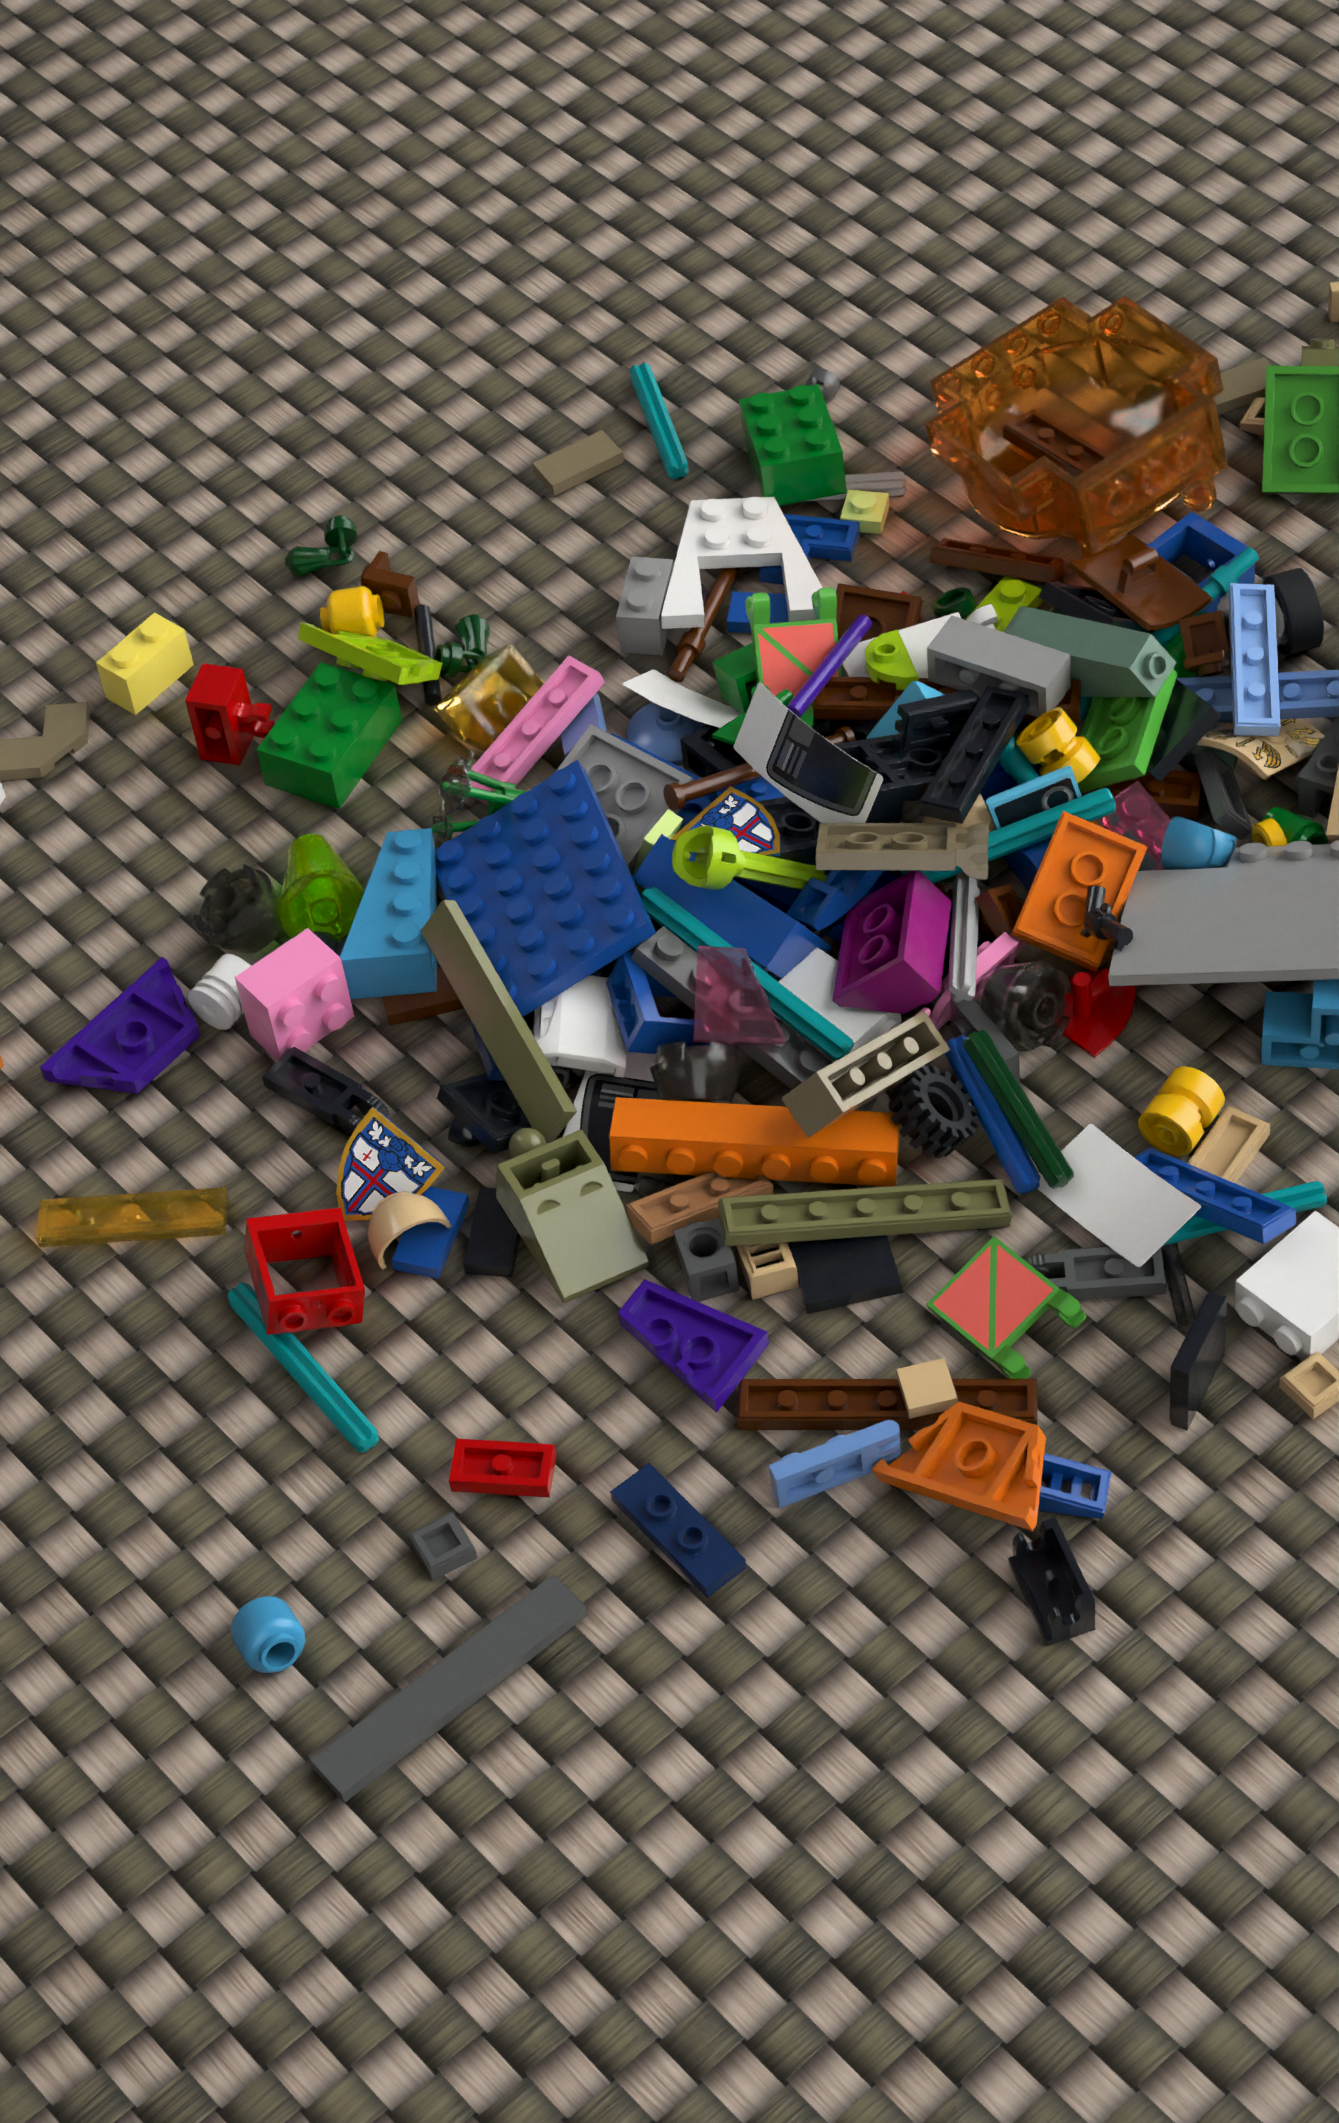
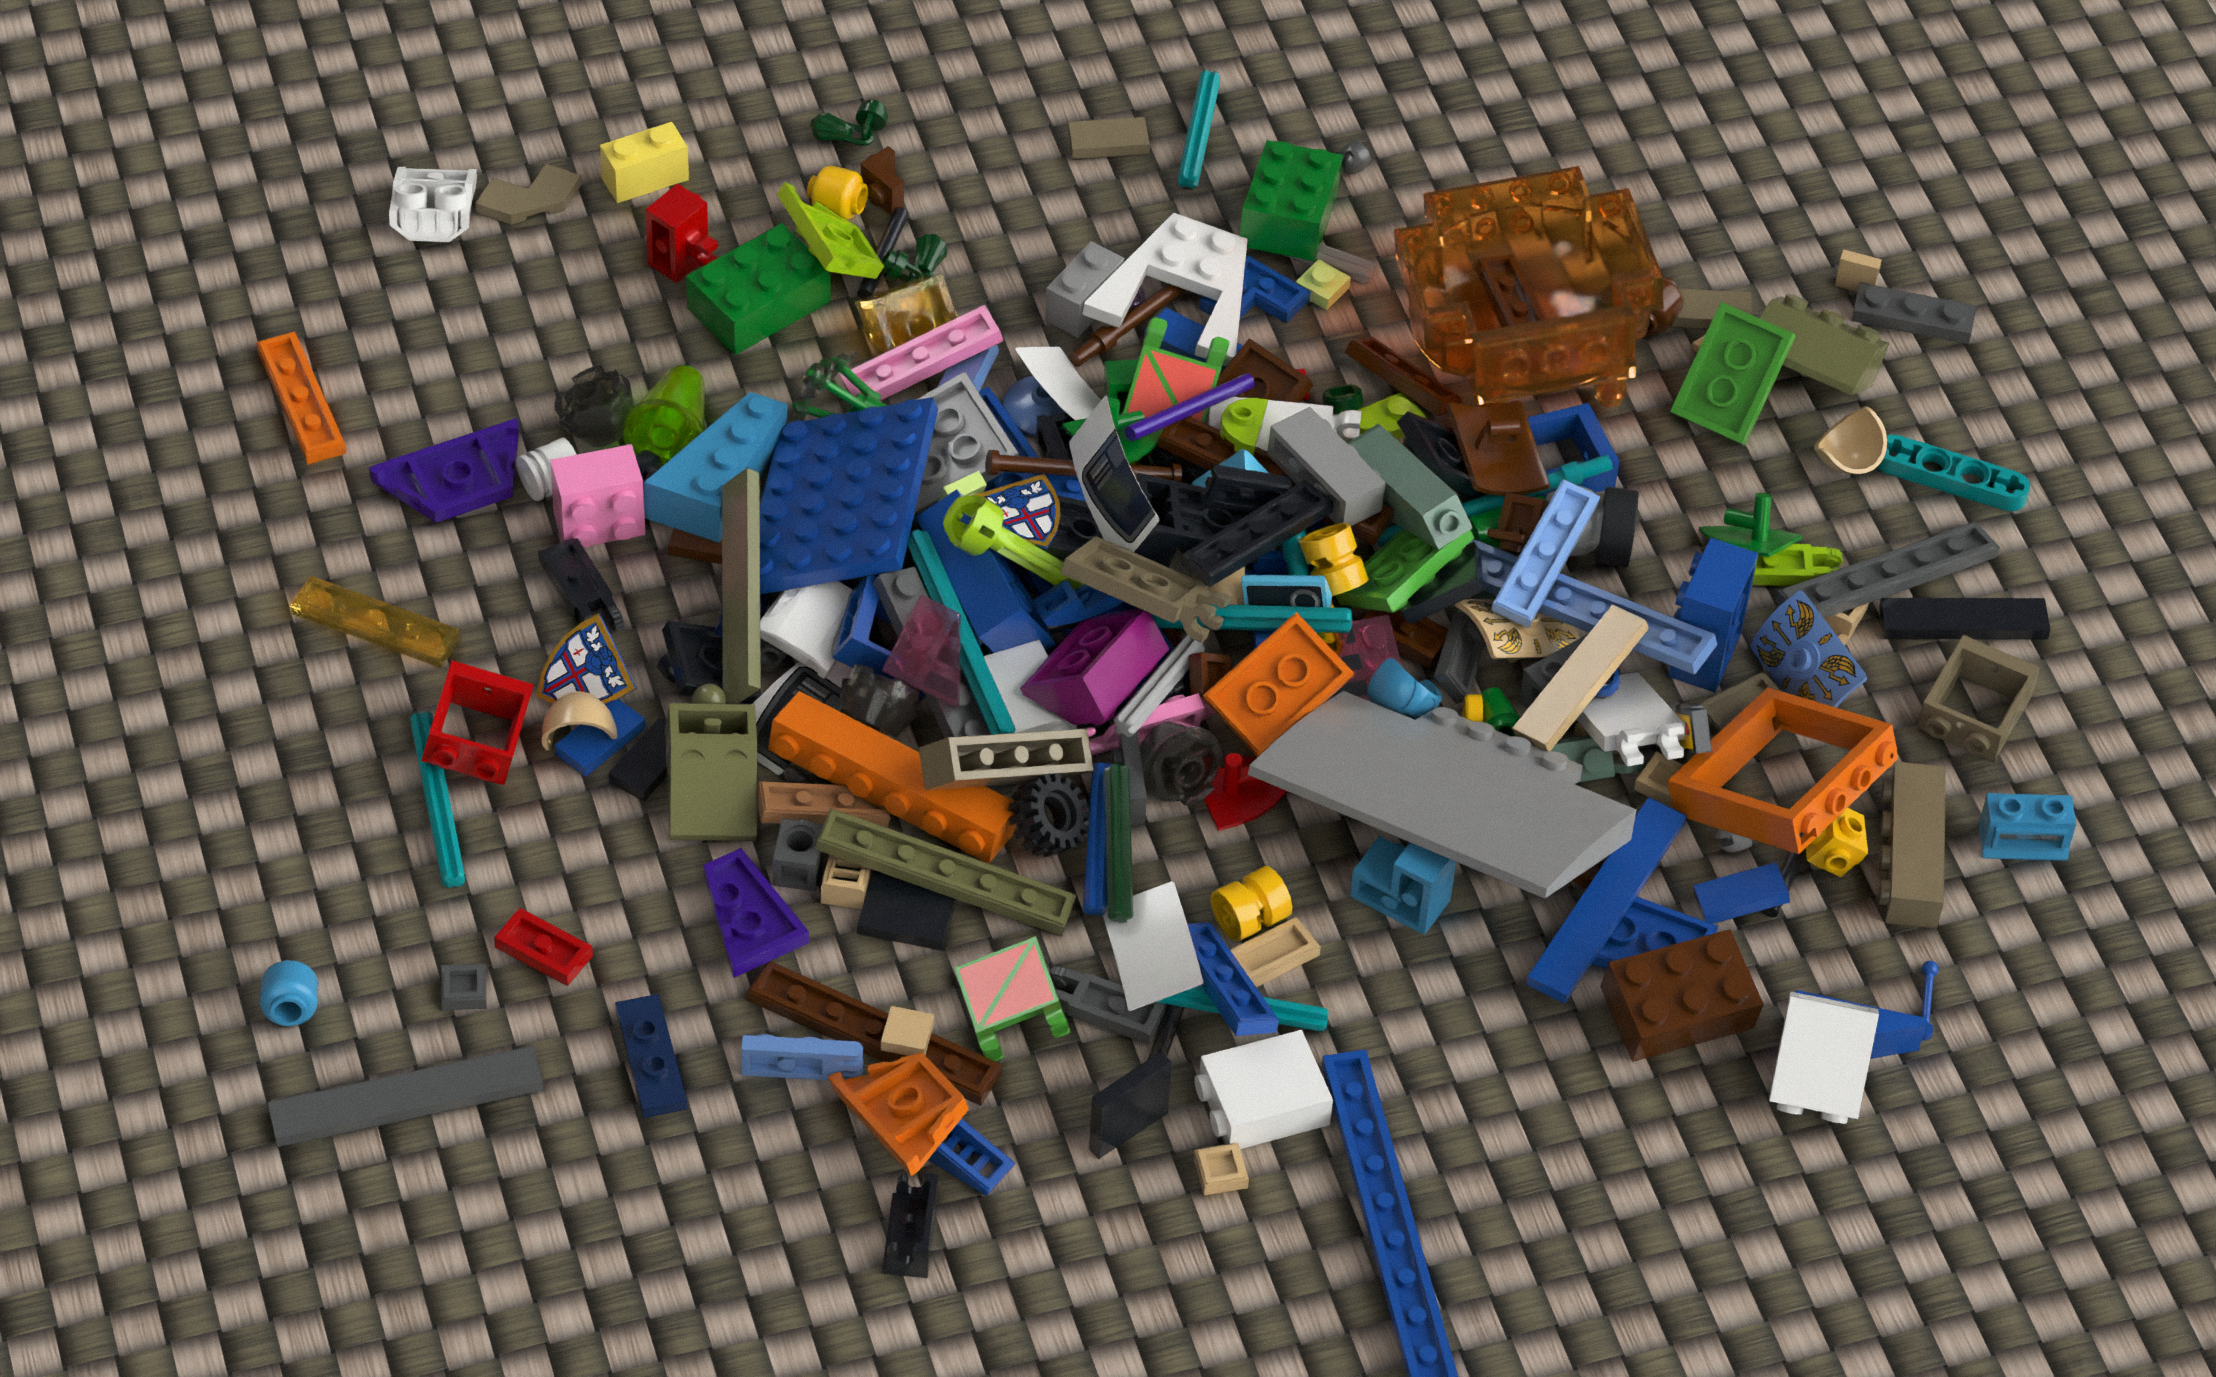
camera: 15 degrees right, 0 degrees up
black piece [1080,886,1133,952] -> none

